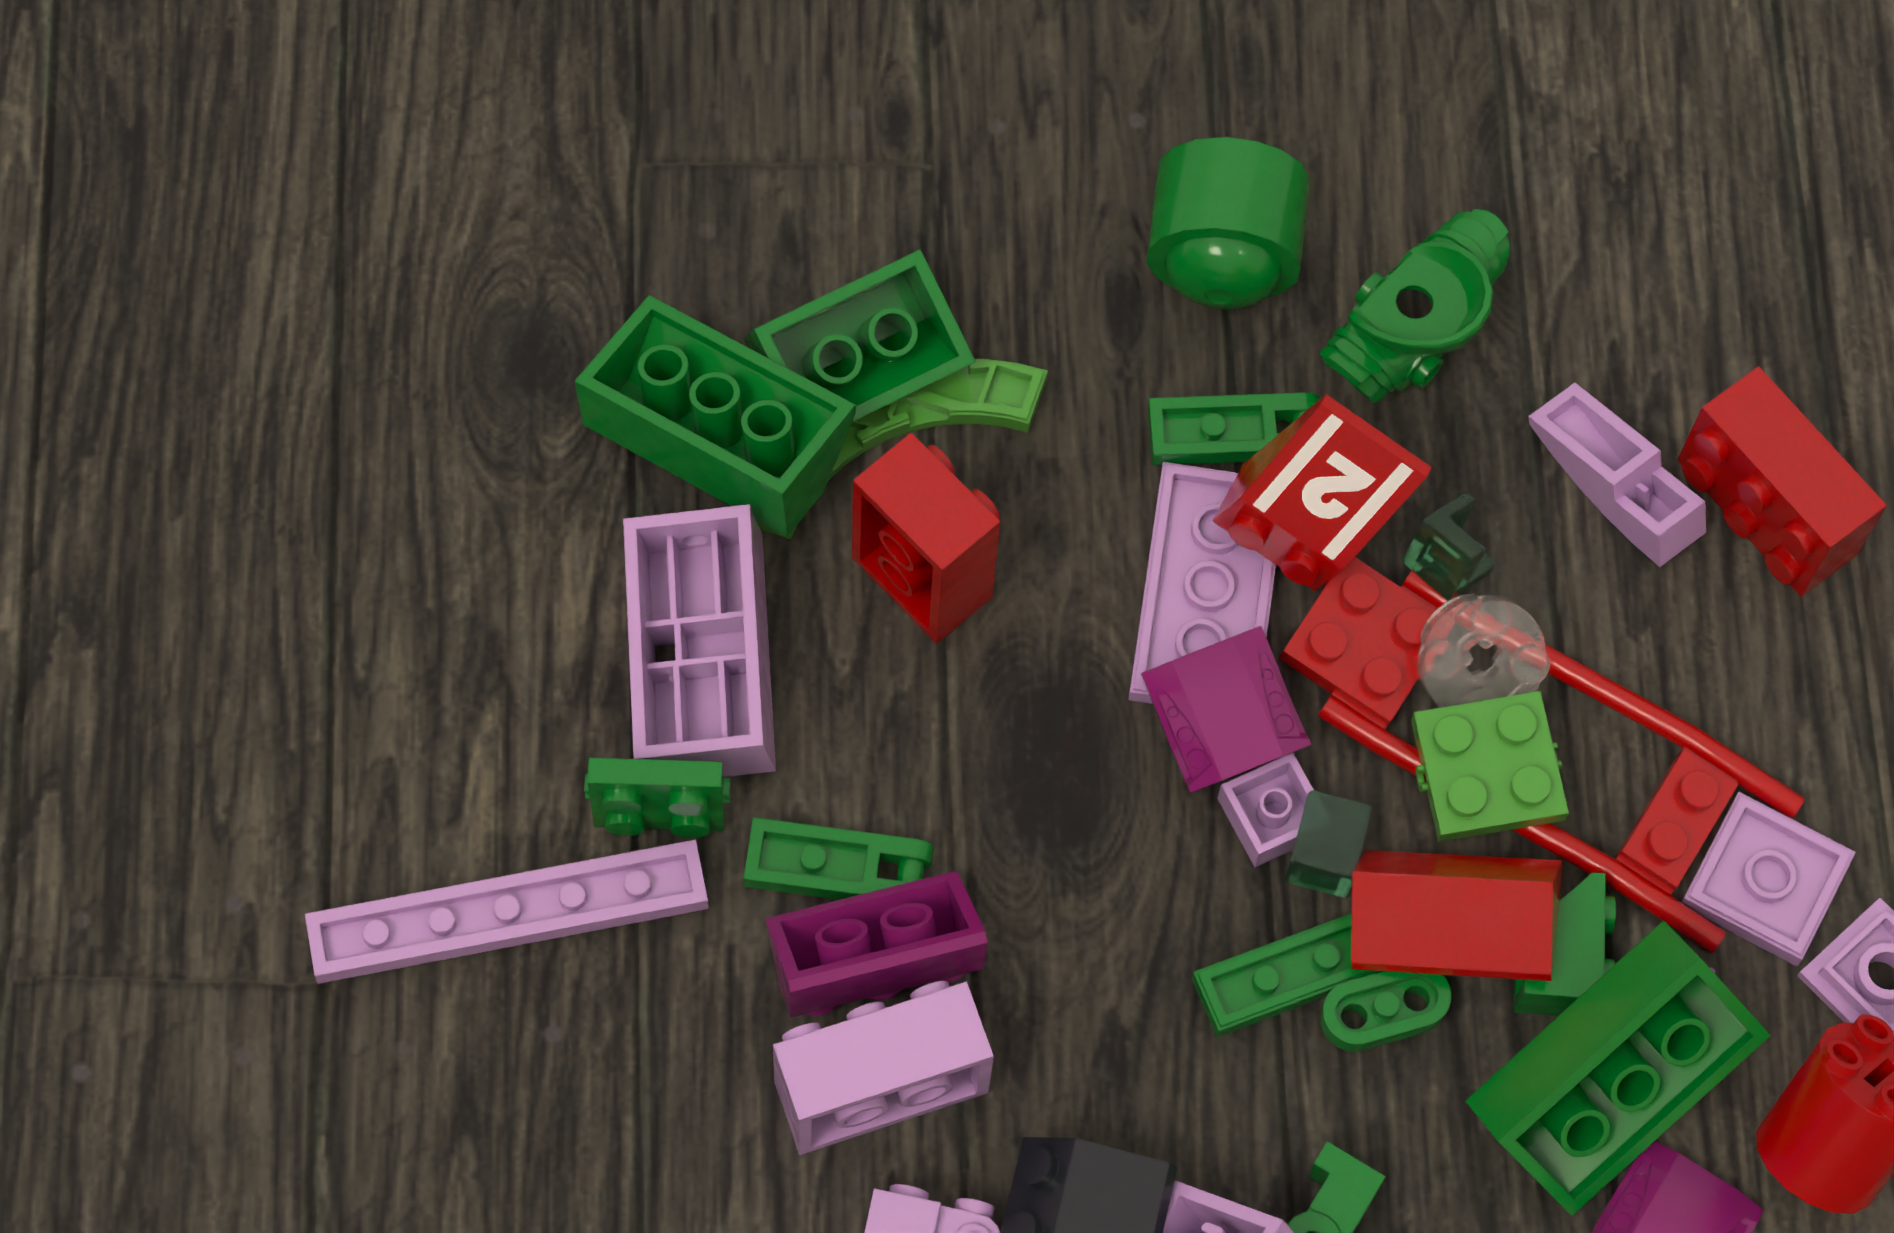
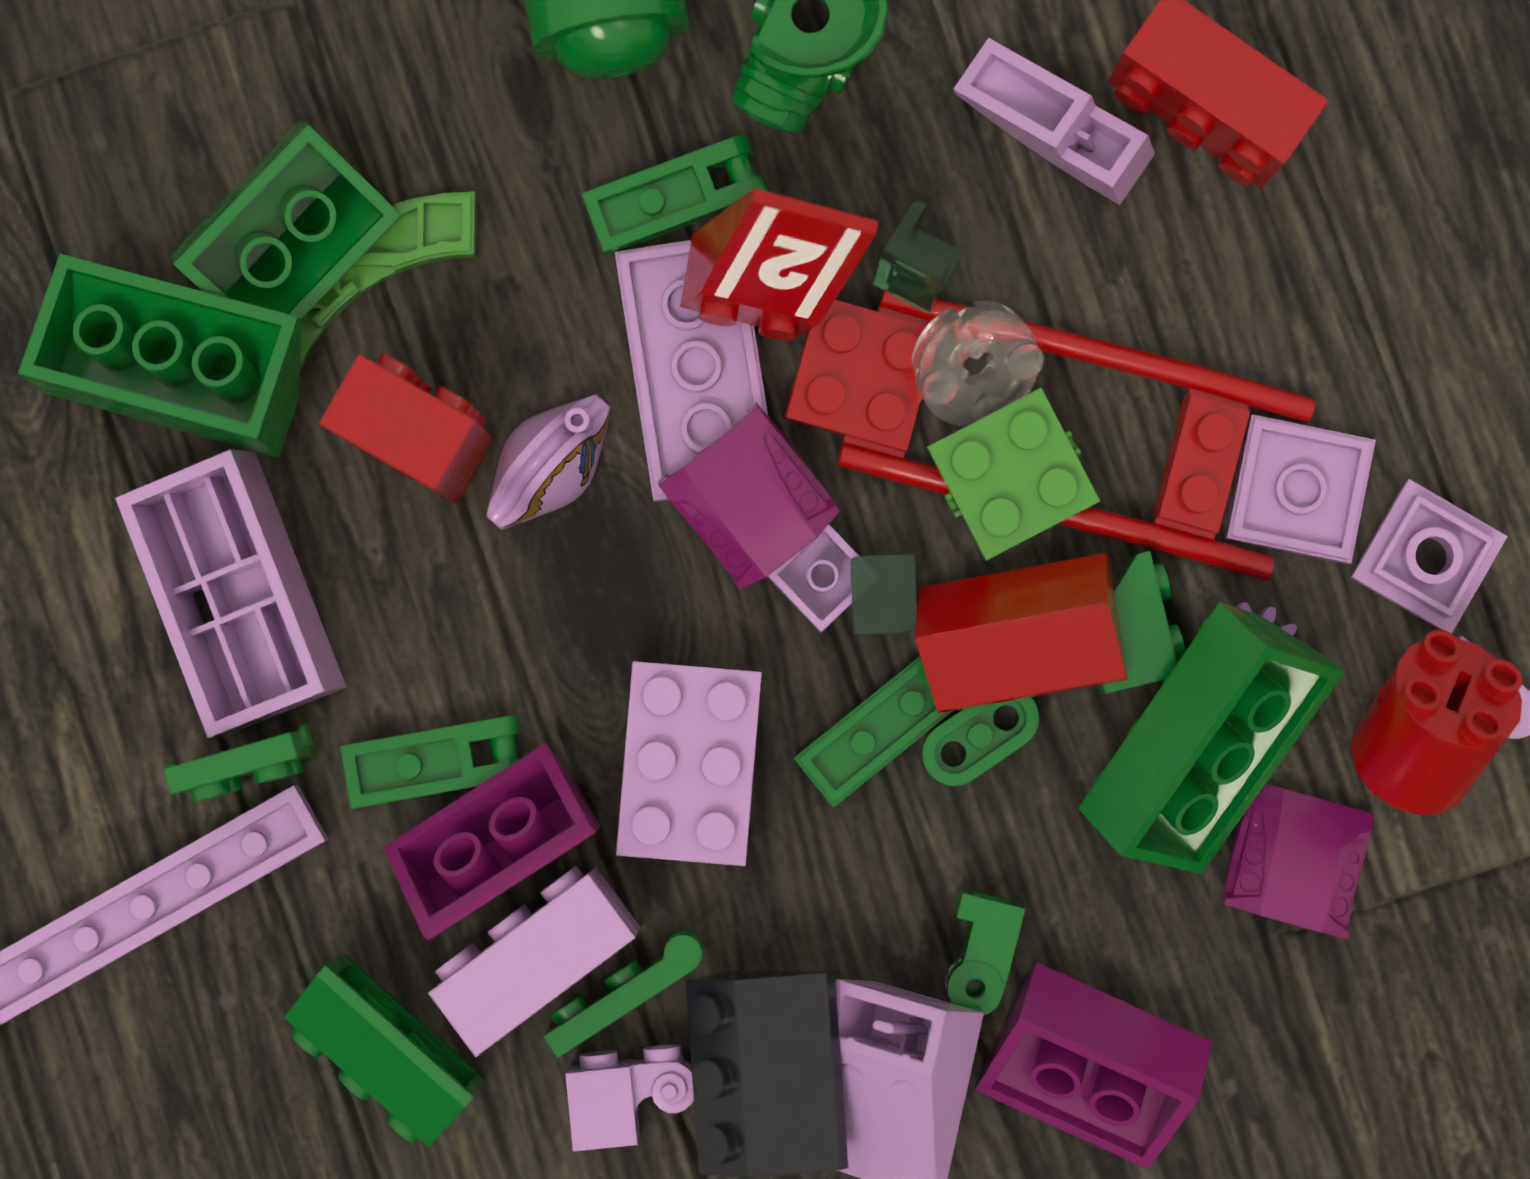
camera: 15 degrees left, 20 degrees up
none -> green slope [284,954,486,1147]
none -> lavender hat [486,394,612,530]
none -> green plate [543,930,703,1058]
none -> lavender brick [616,661,762,866]

